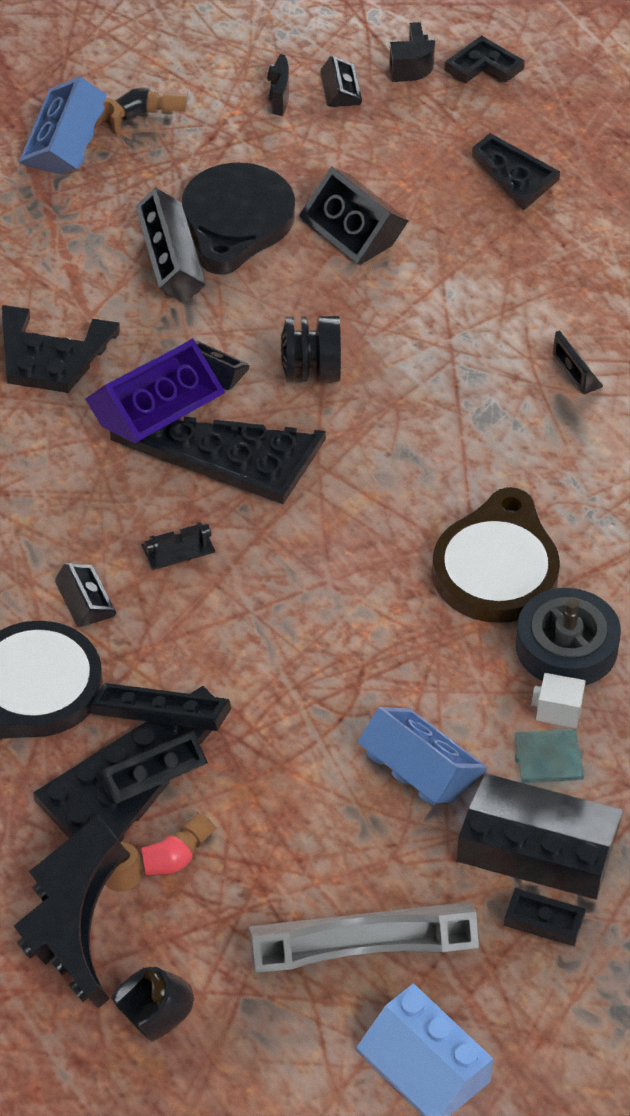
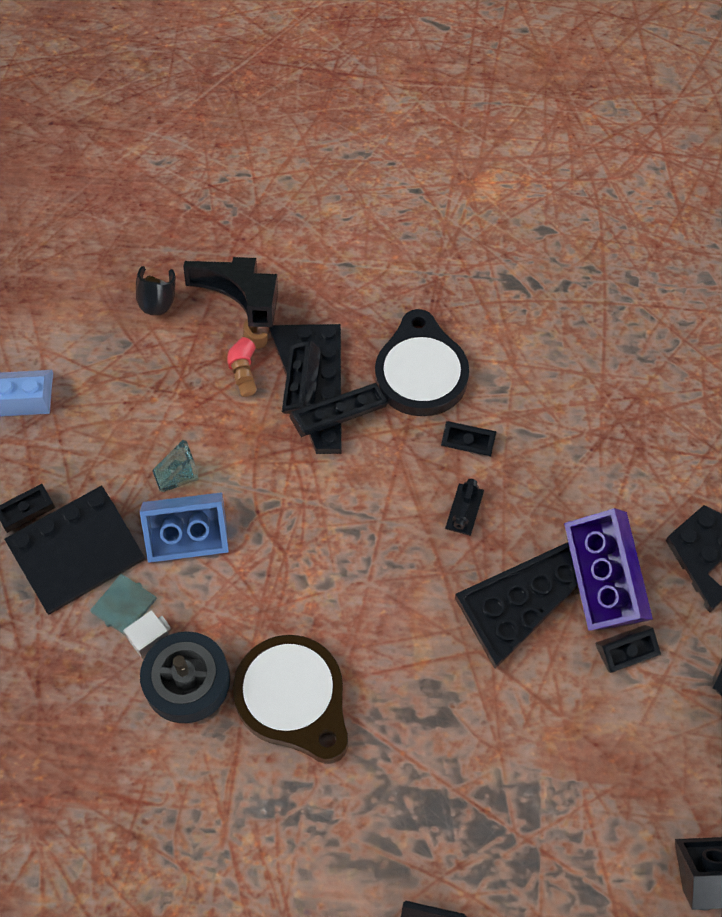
camera: 130 degrees right, 10 degrees up
light grey arch [248,902,479,973] -> none
black wheel [281,316,341,382] -> none
none -> clear light blue slope [152,440,199,492]

